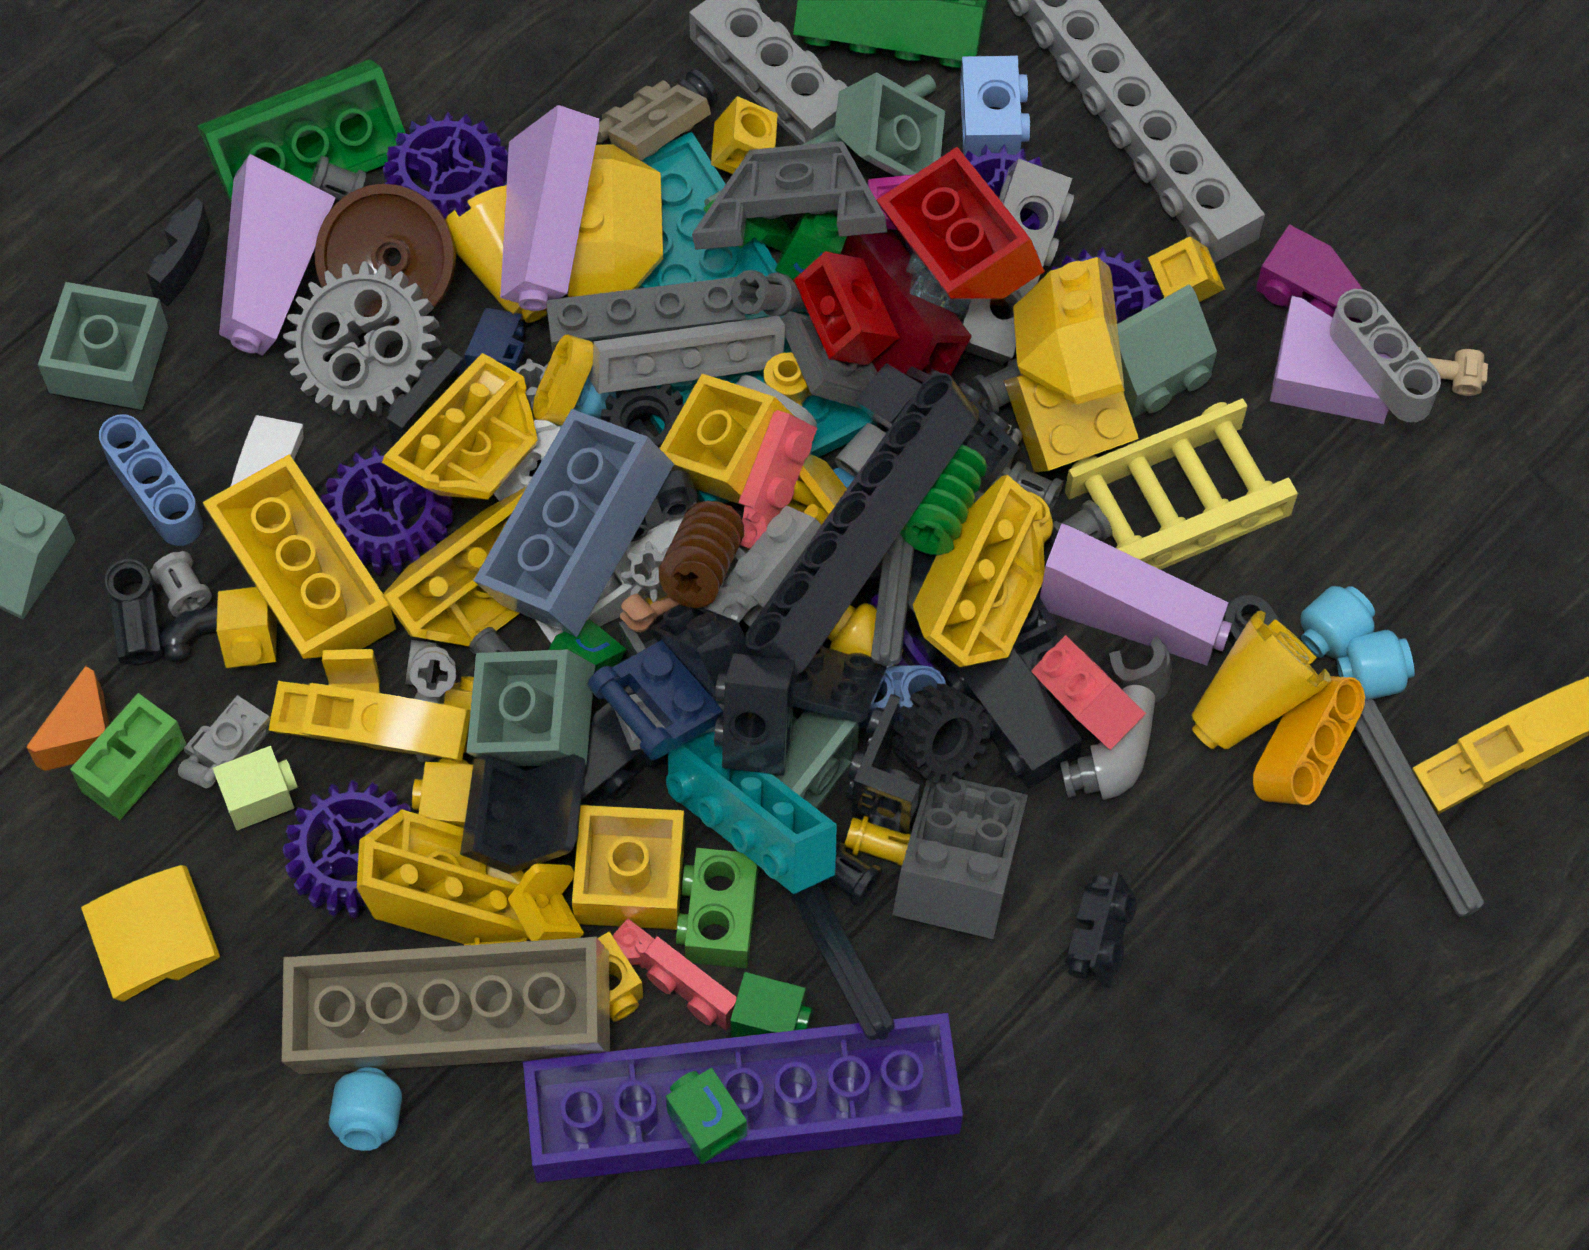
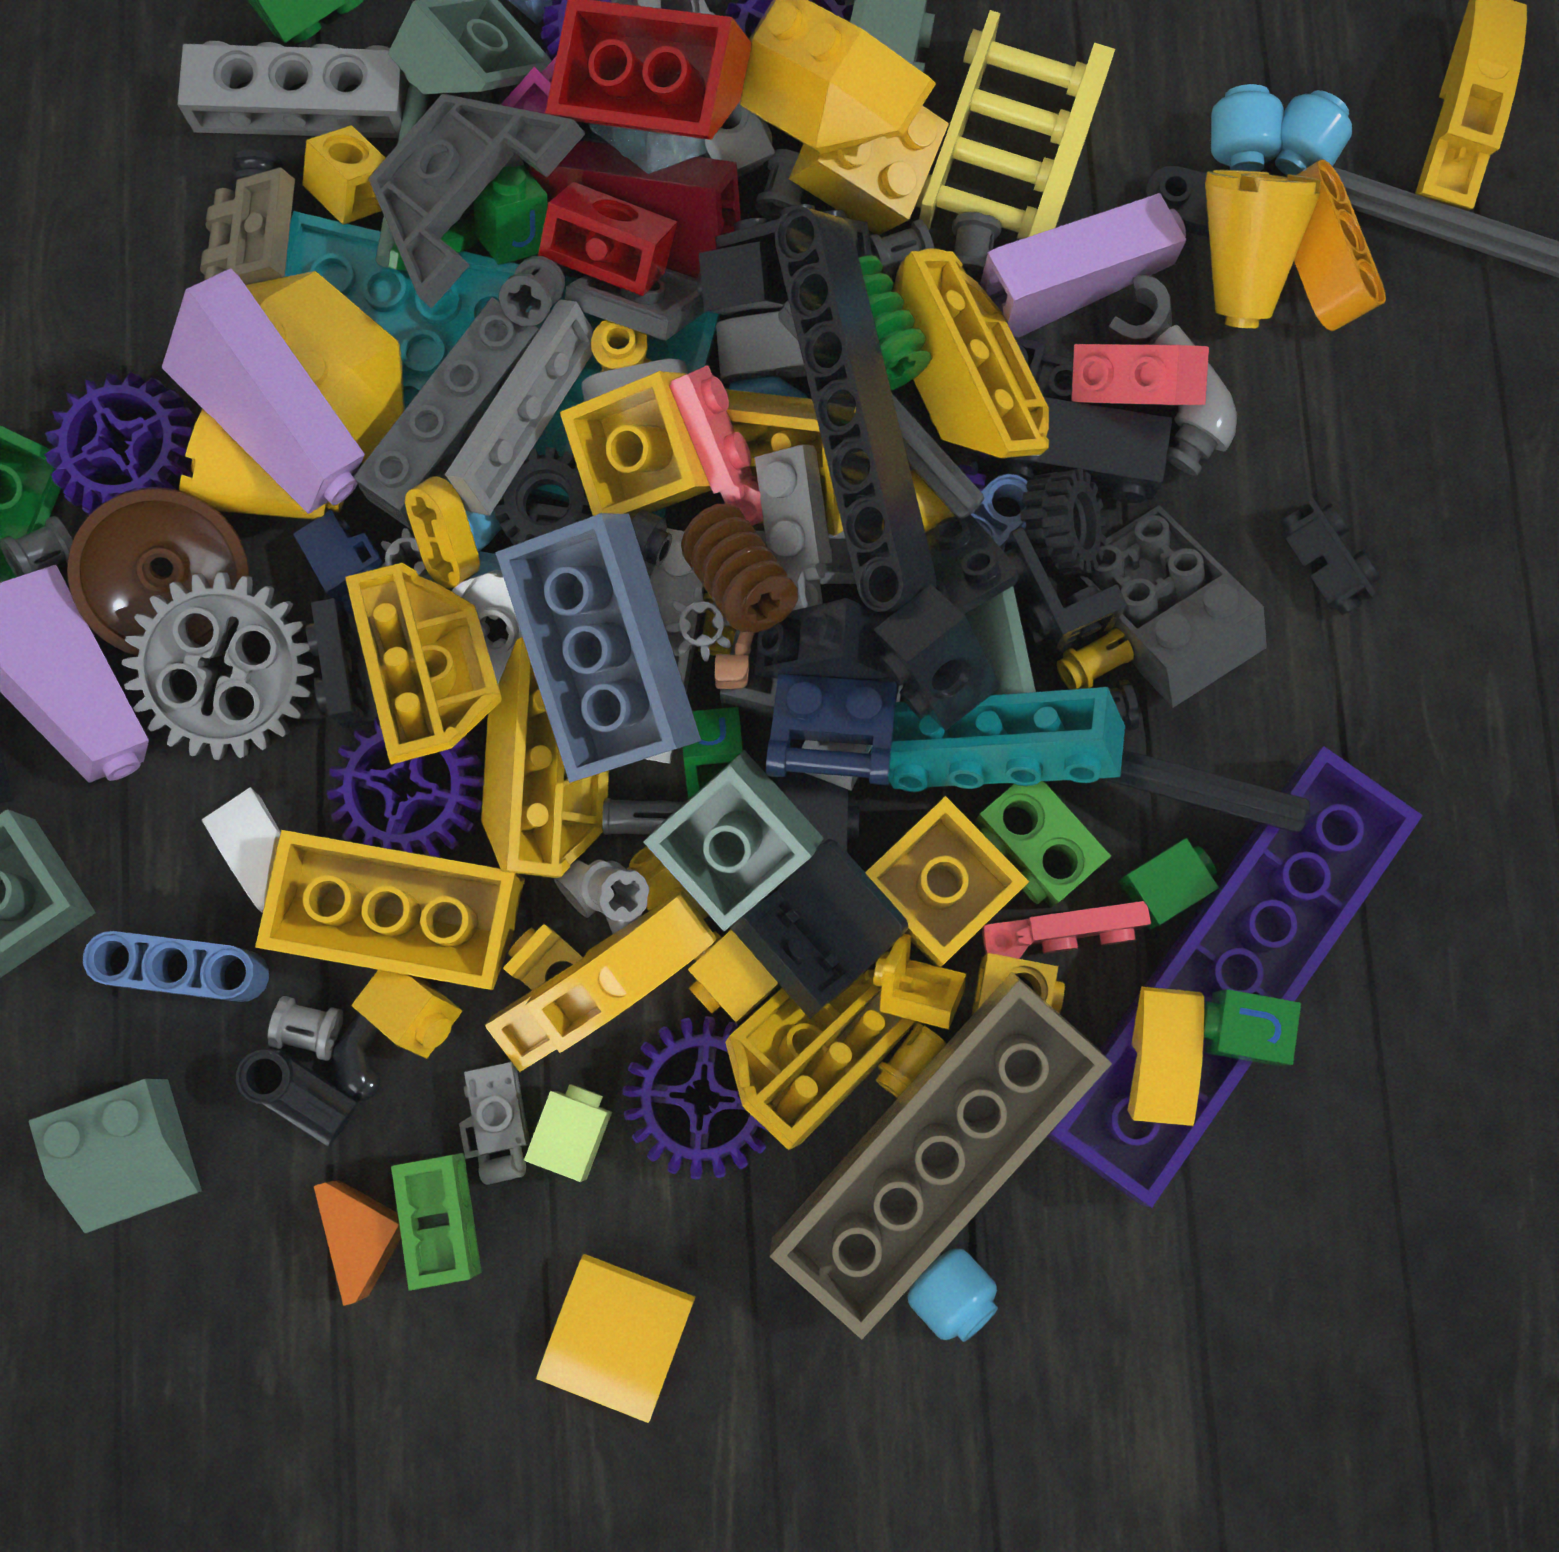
camera: 45 degrees left, 15 degrees up
none -> yellow slope [1127,986,1204,1126]

